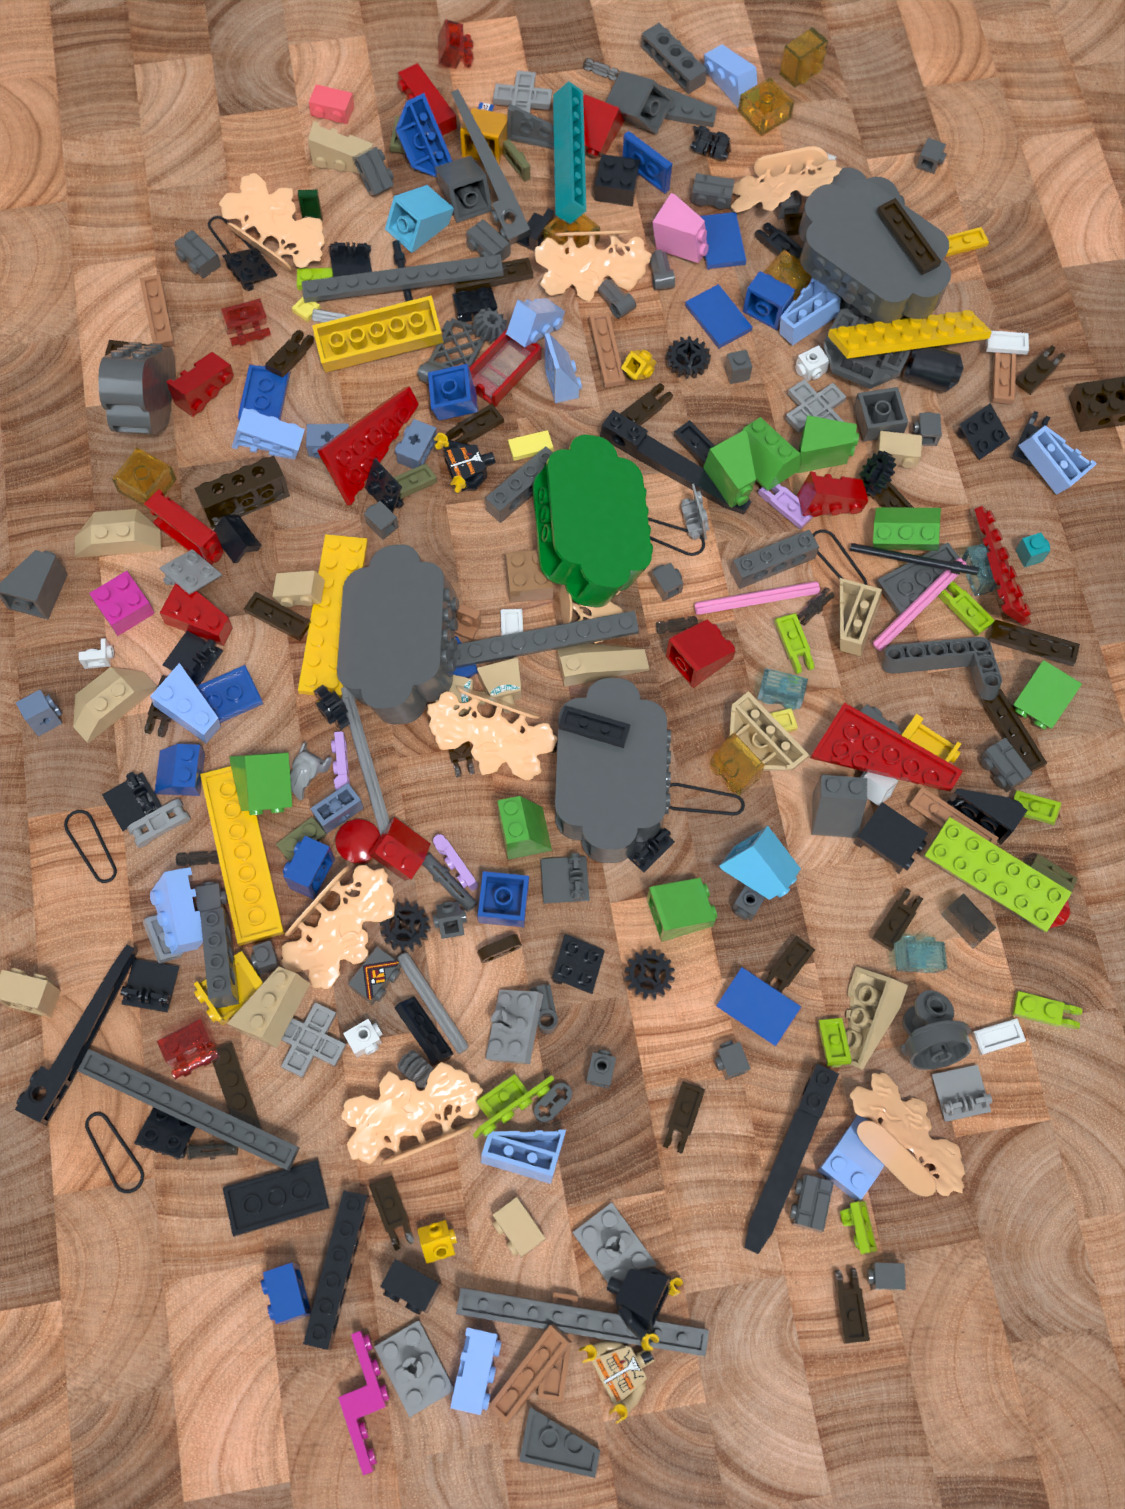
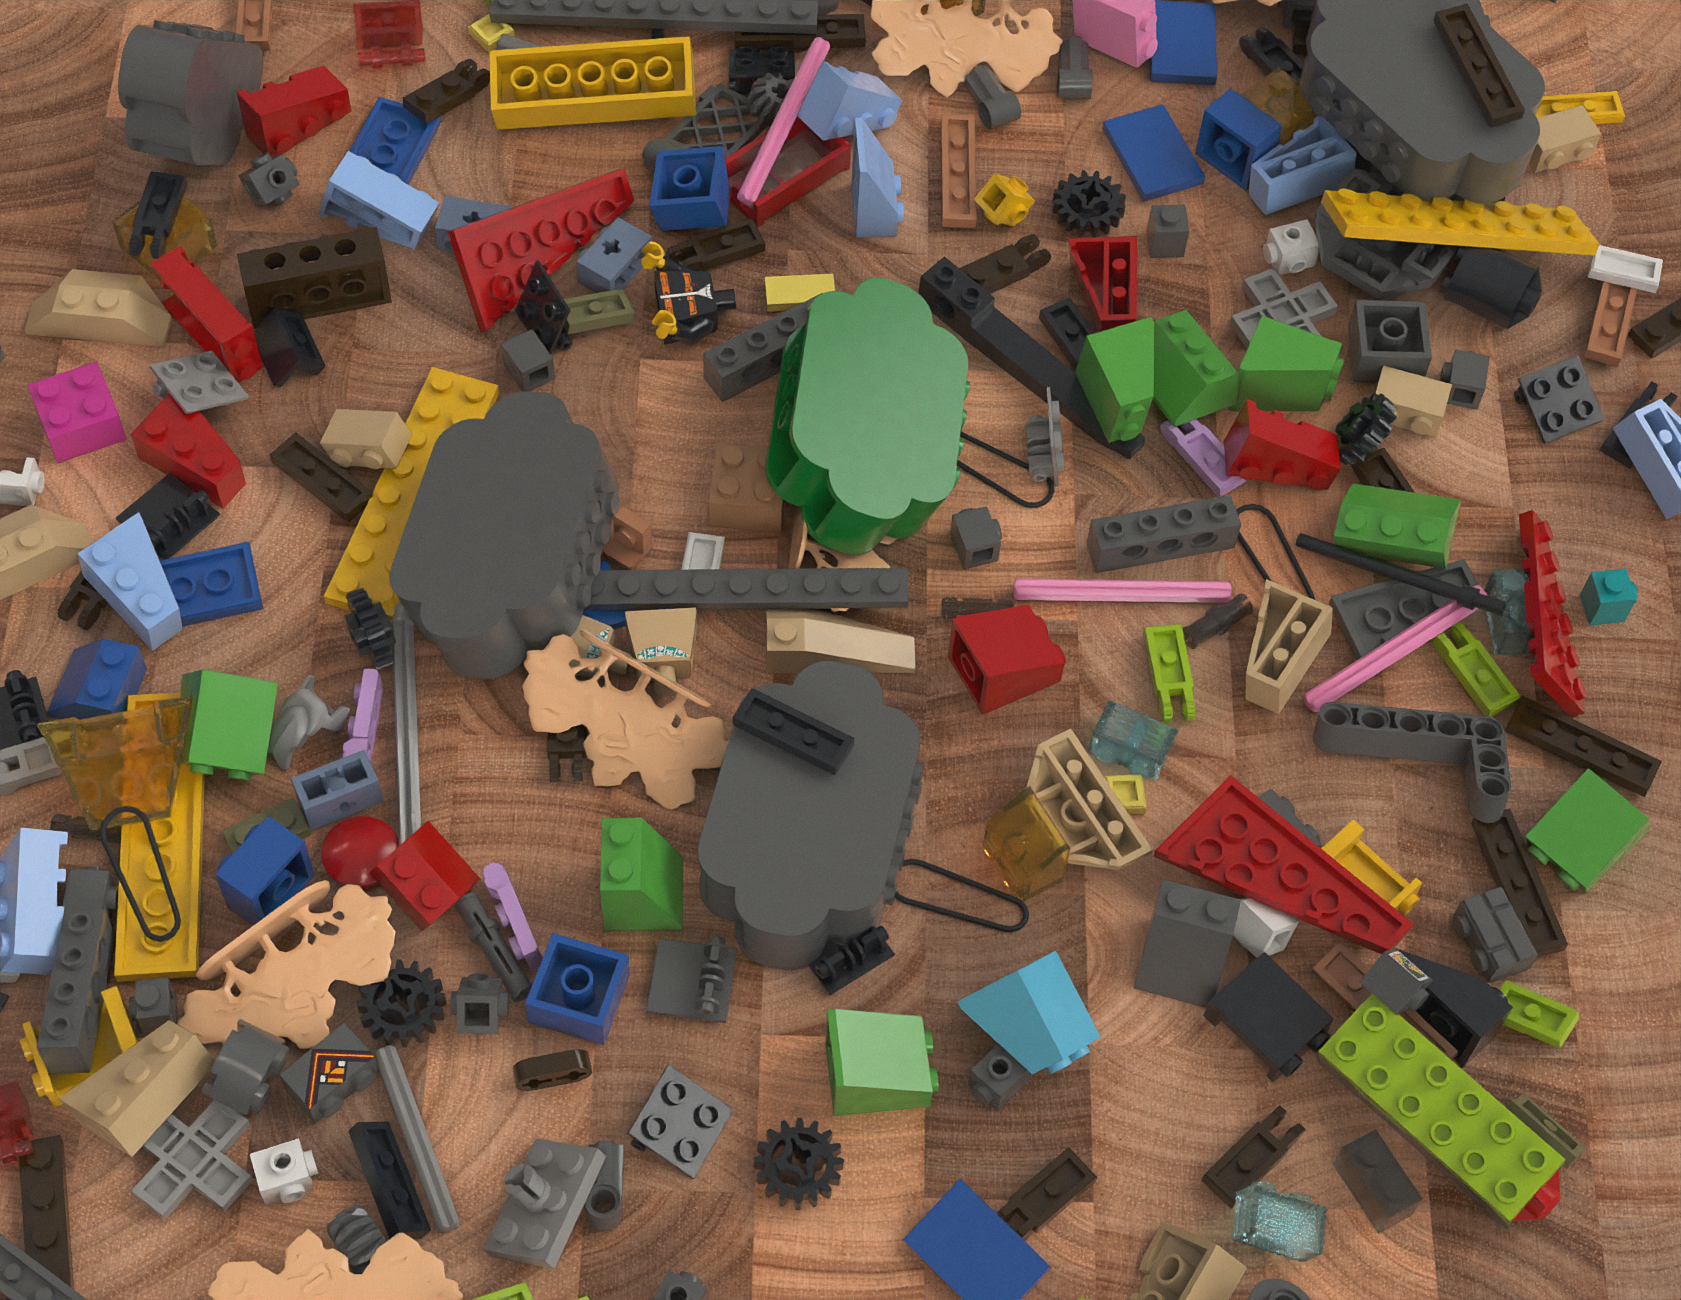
camera: 10 degrees right, 10 degrees down
none -> clear yellow wedge [36,695,193,832]
none -> black piece [100,806,181,942]
none -> black hinge [129,171,187,259]
none -> dark grey brick [202,1019,289,1115]
none -> dark grey brick [238,152,300,205]
none -> bright pink axle [737,37,830,206]
none -> red wedge [1068,236,1139,332]
none -> dark grey brick [1360,948,1433,1015]
none -> tan brick [1529,105,1601,173]

